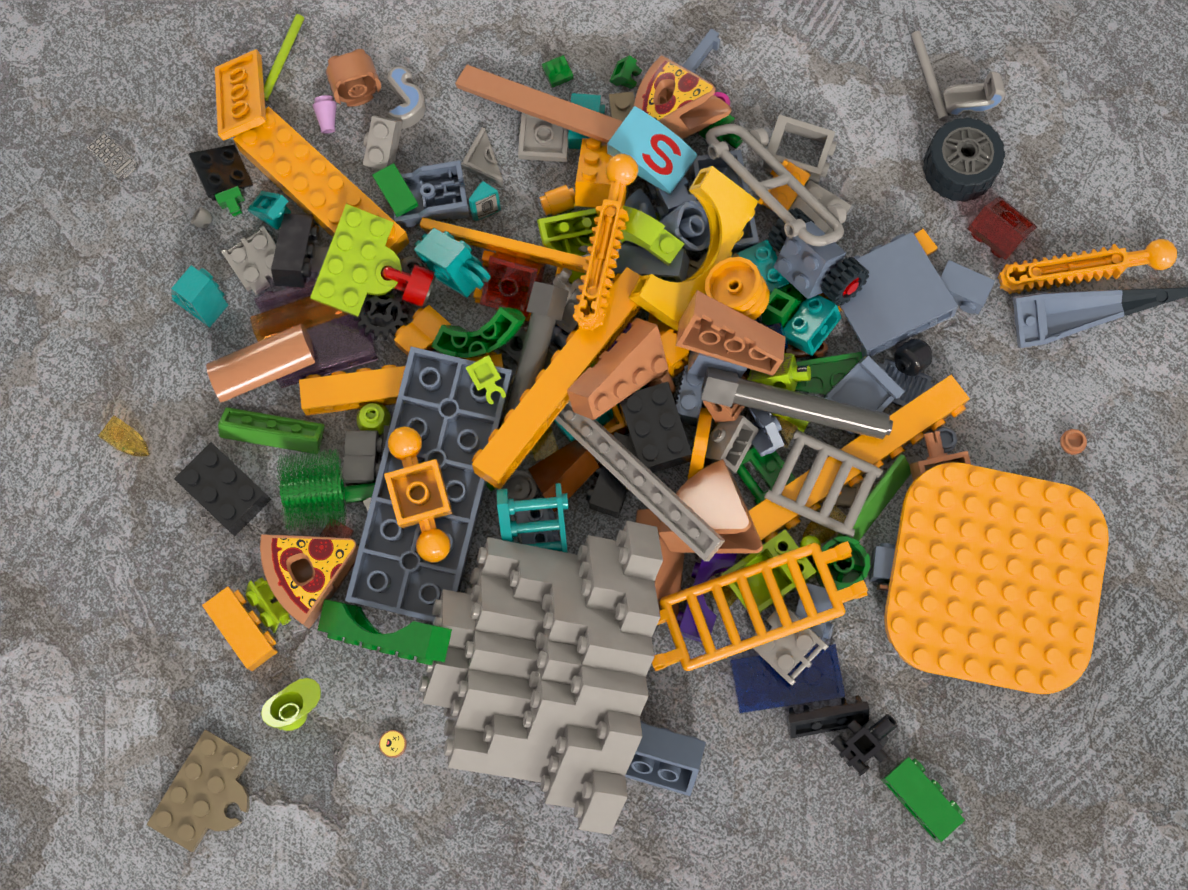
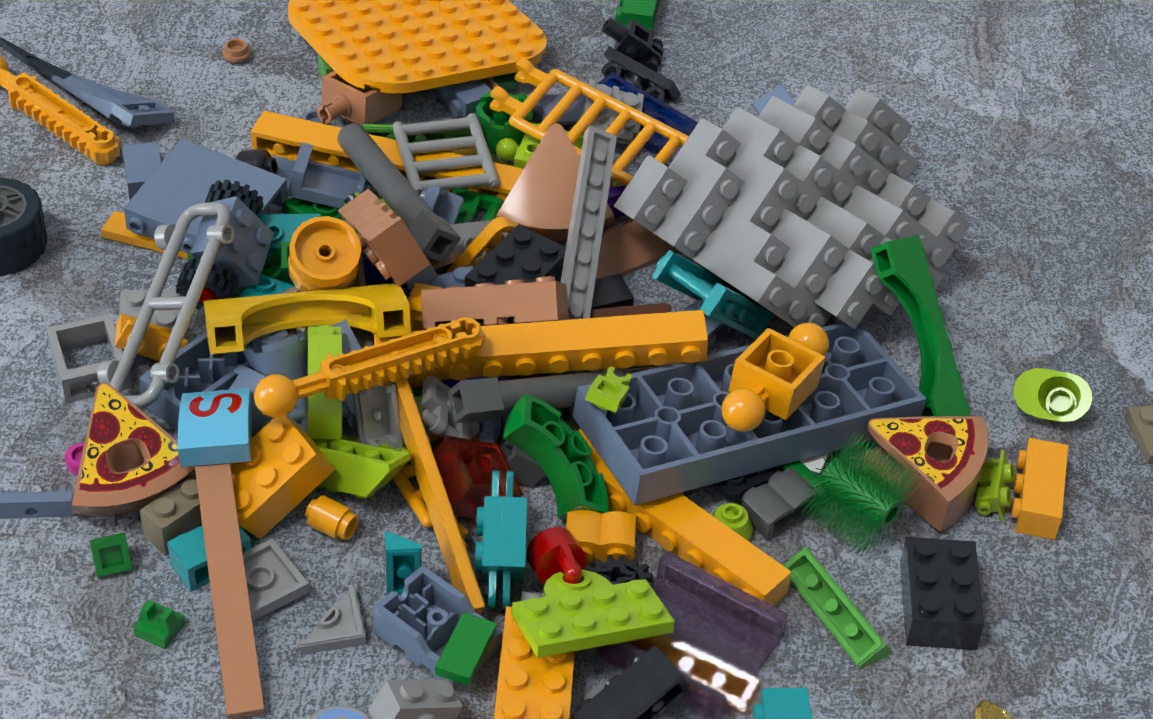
camera: 135 degrees left, 30 degrees down
nougat brick [206,324,315,402] -> none
light yellow tile [379,730,407,758] -> none
clear red slope [967,196,1037,260] -> none

